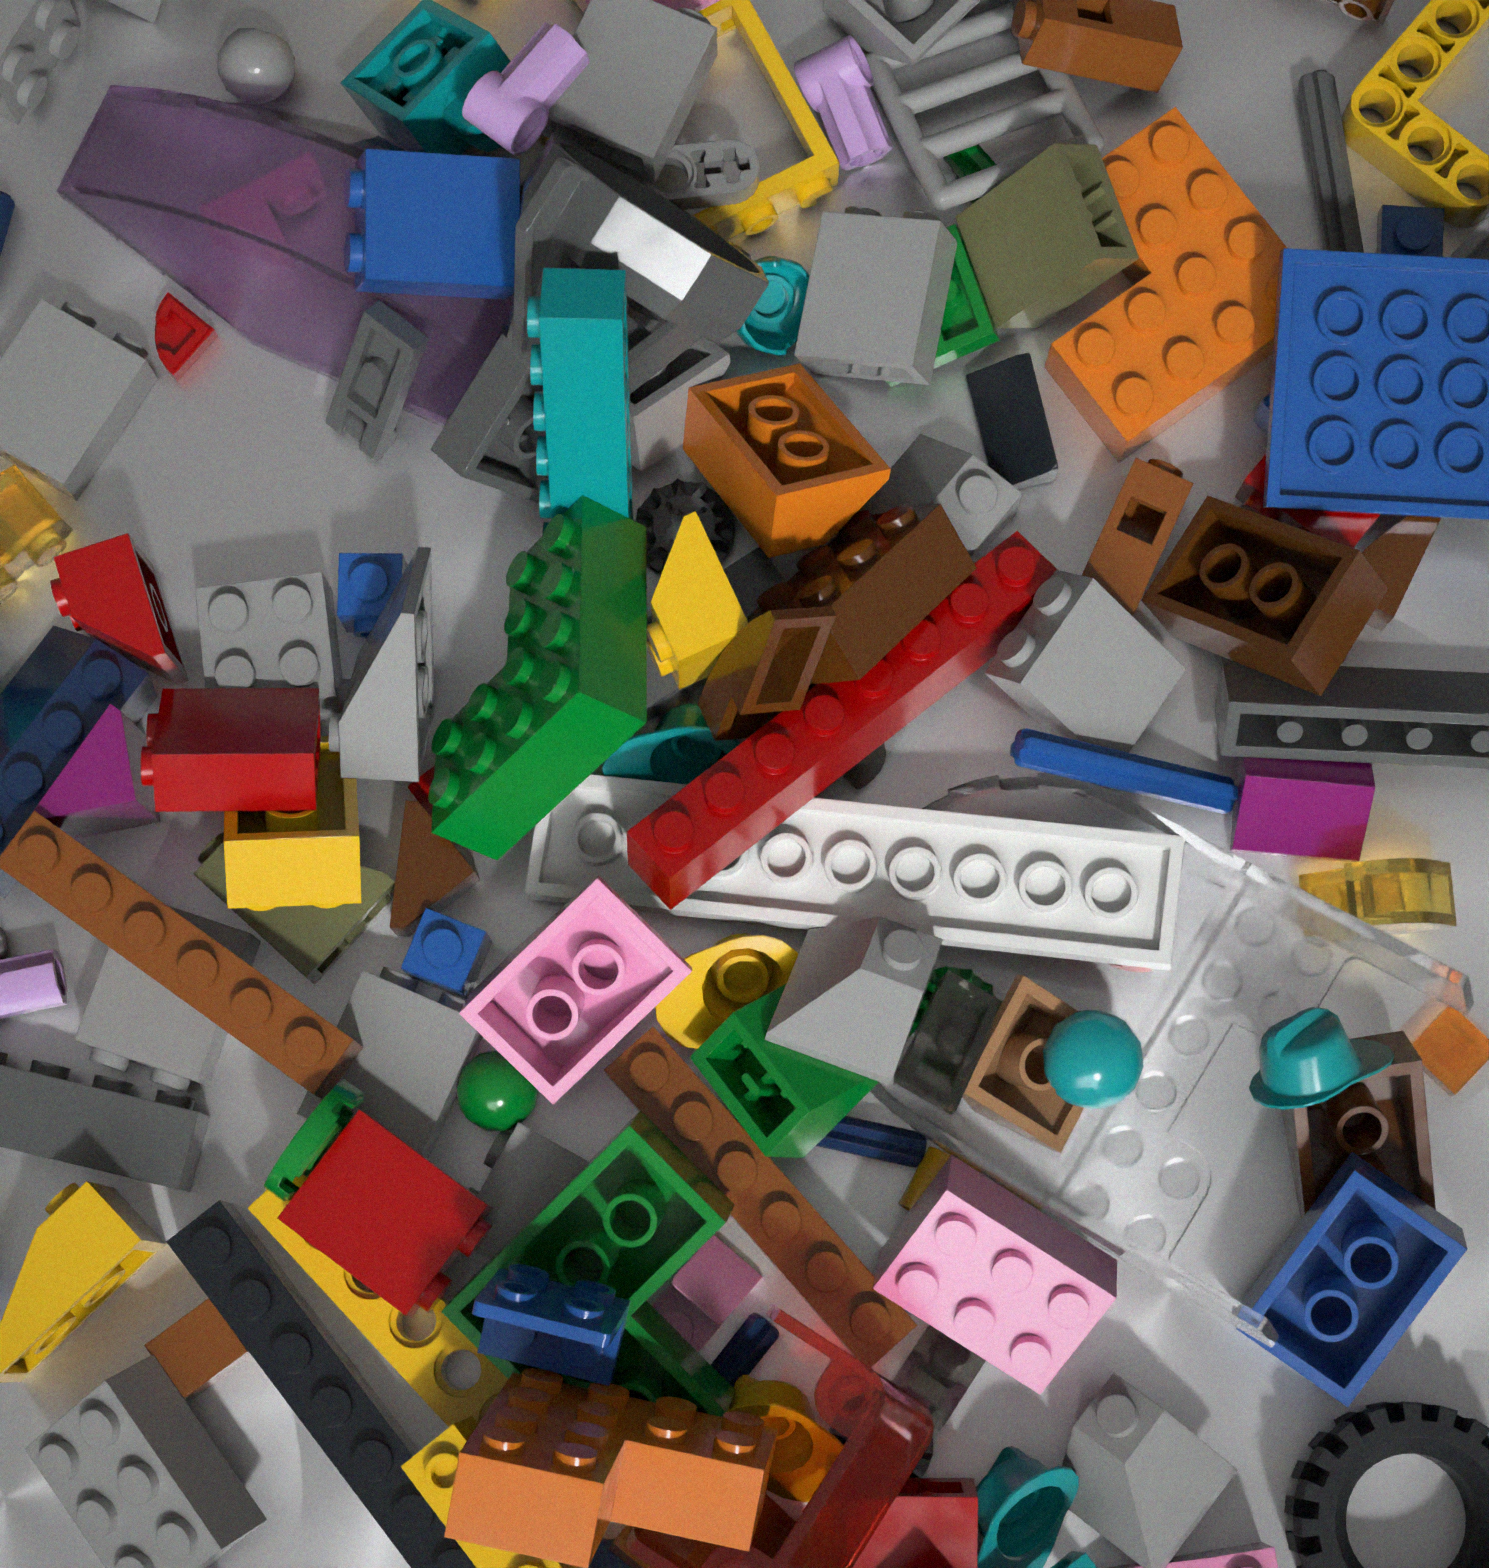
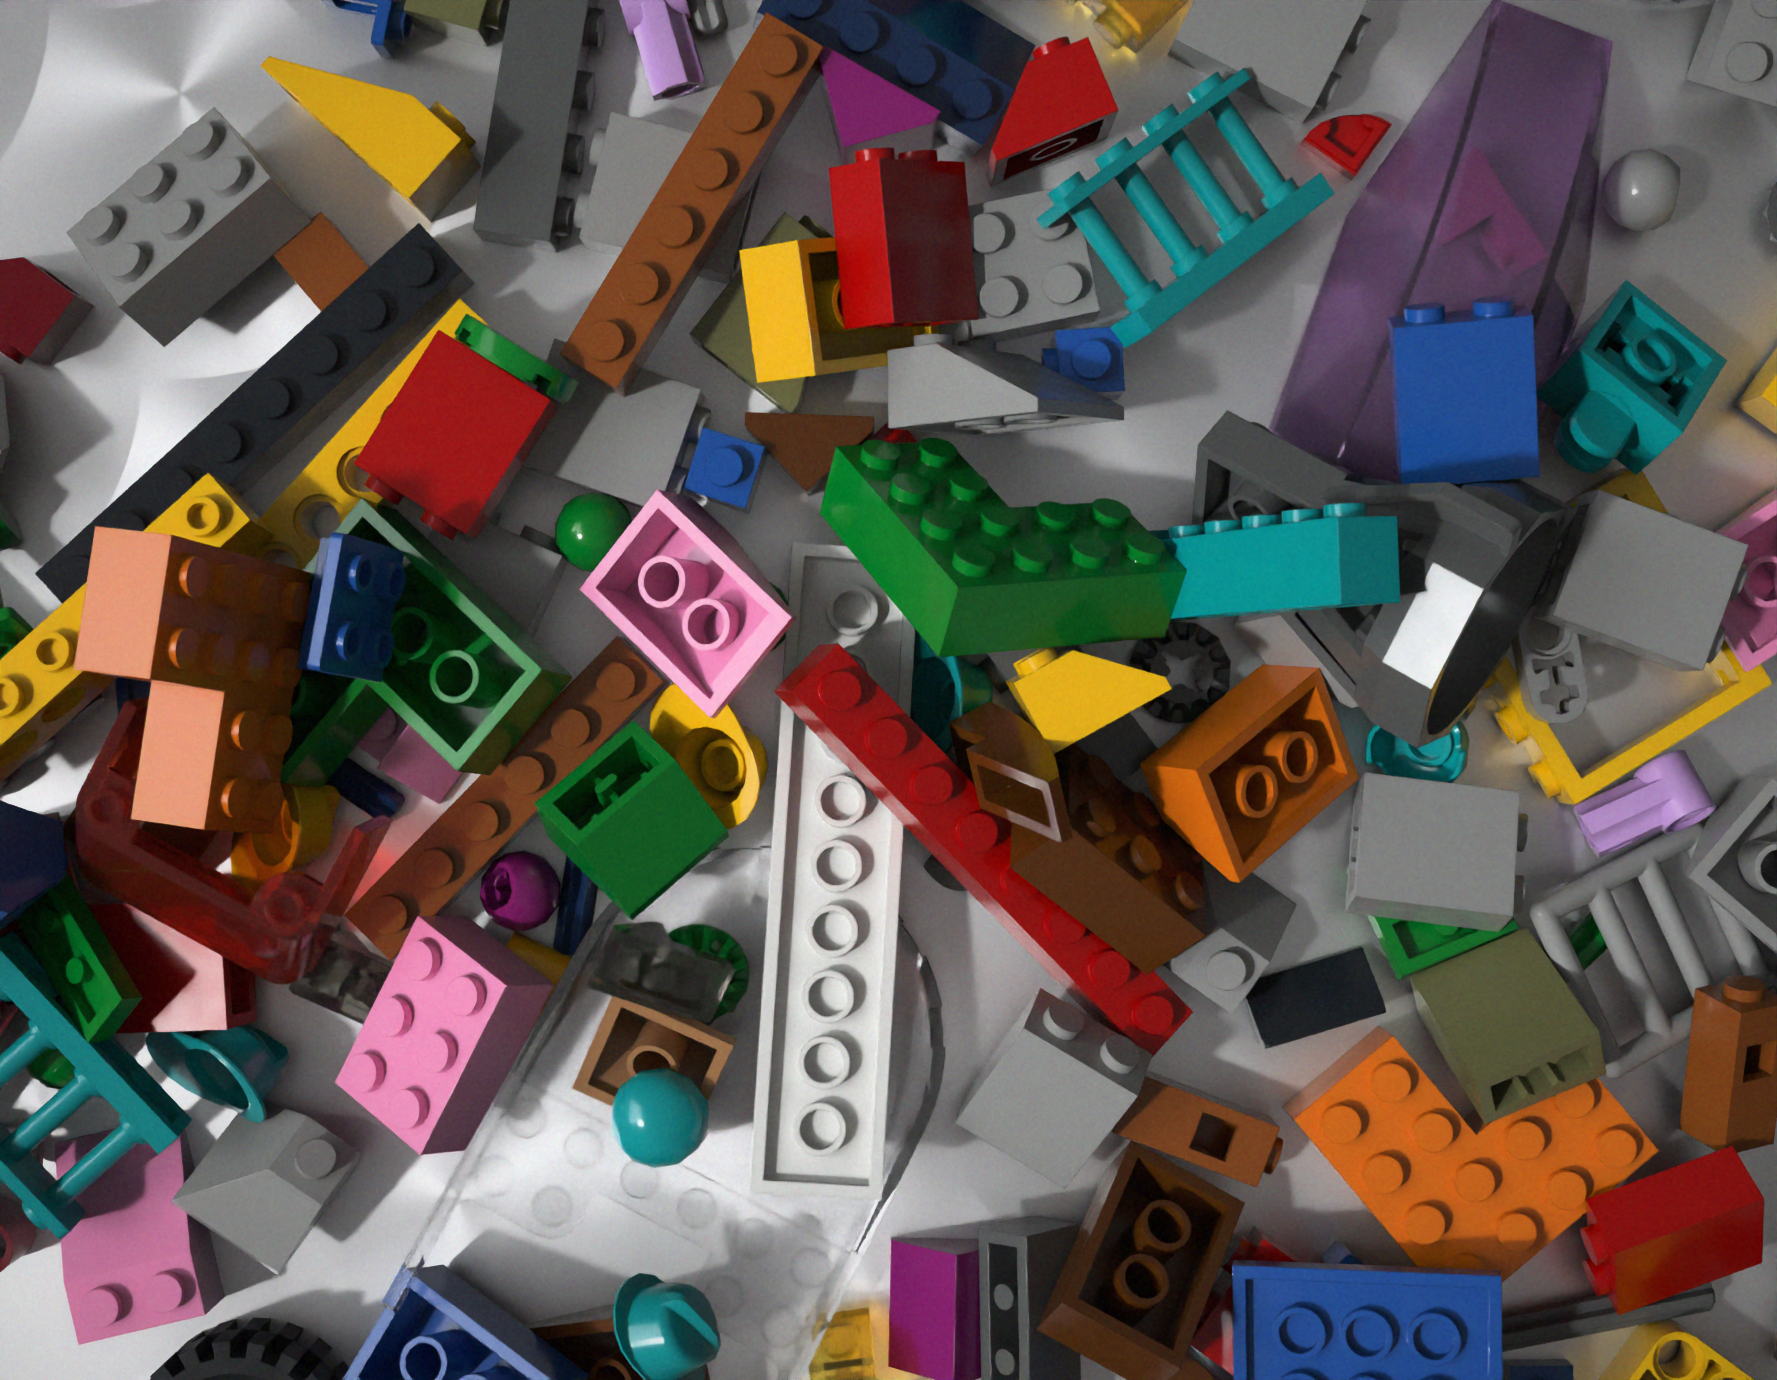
camera: 80 degrees right, 10 degrees up
dark grey plate [326,300,429,461] -> none
lavender piece [462,22,590,156] -> none
light grey slope [765,917,943,1086] -> none
blue axle [1010,728,1238,814] -> none
none -> magenta piece [480,850,561,932]
none -> teal fence [1036,68,1335,348]
none -> red brick [1580,1145,1764,1316]

